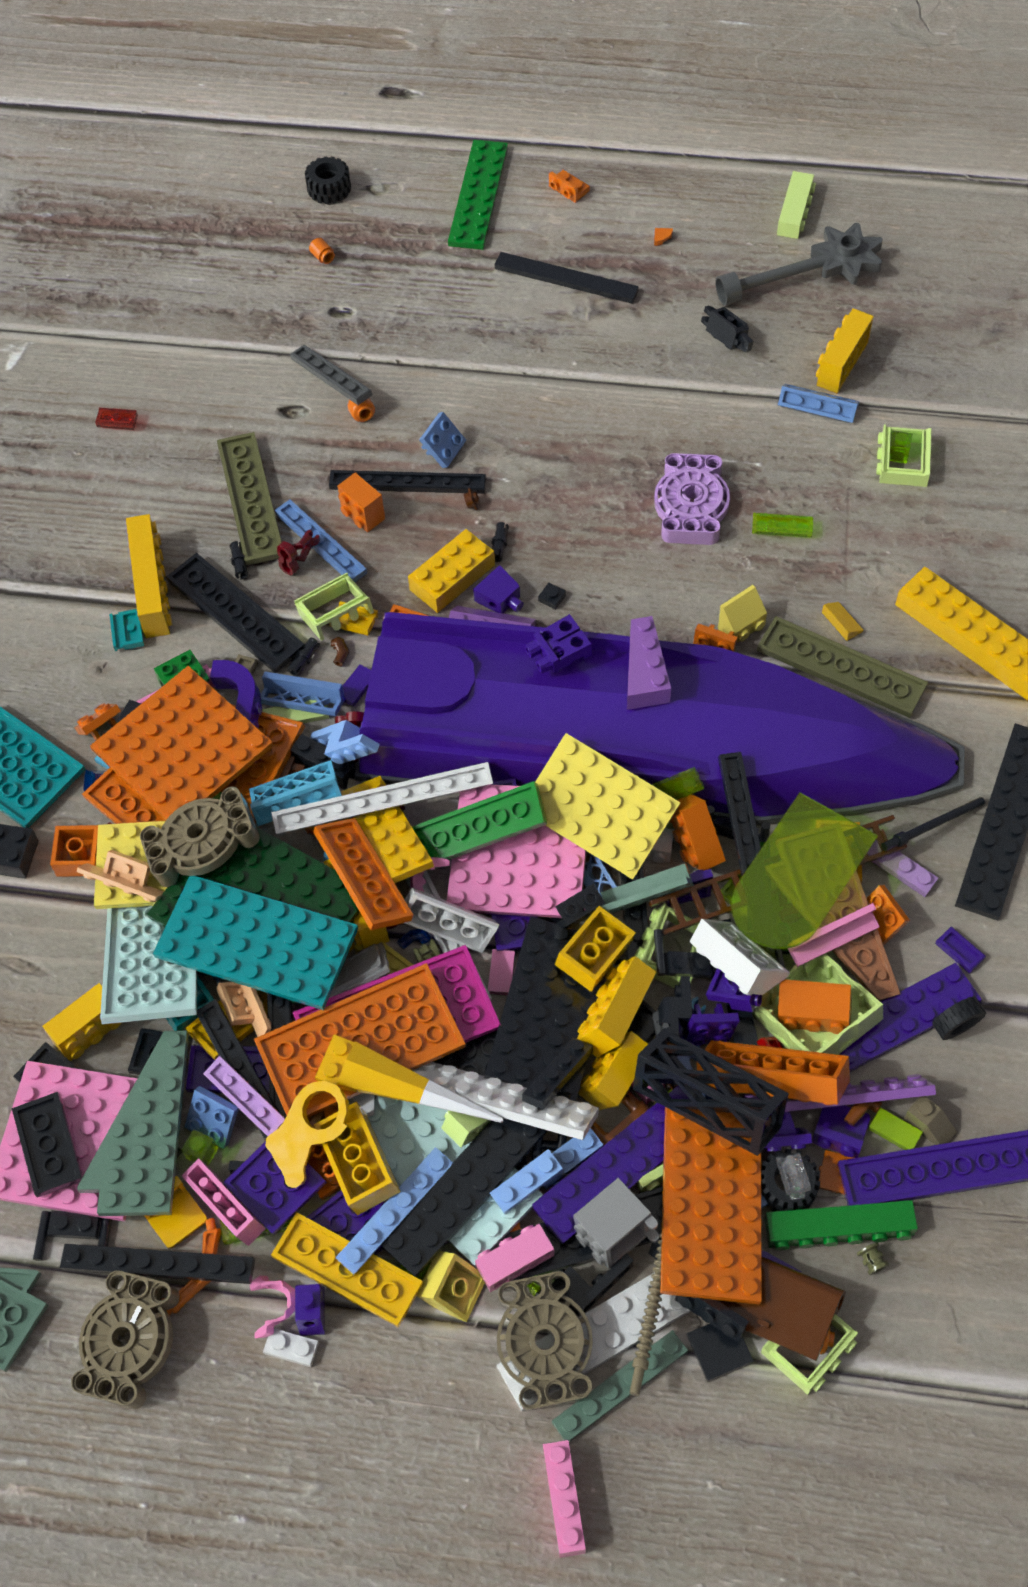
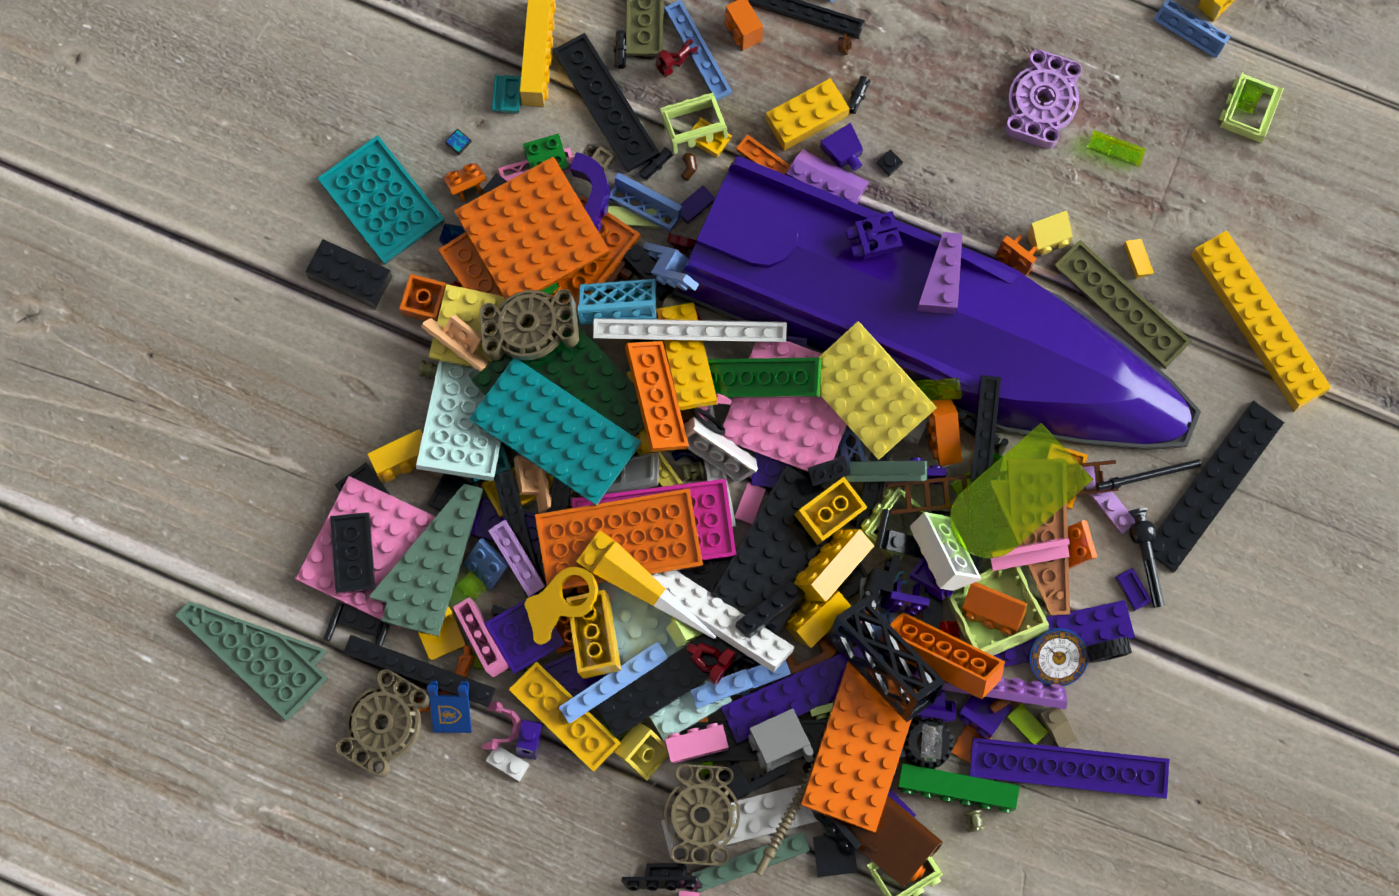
camera: 10 degrees right, 15 degrees up
none -> olive bush [418,360,438,381]
none -> blue flag [427,681,472,733]
none -> tile [445,129,472,155]
none -> black bracket [621,863,703,891]
none -> dark red piece [686,643,736,686]
none -> black tyre [692,408,725,435]
none -> tile [1029,628,1088,686]
none -> black piece [1128,508,1165,608]

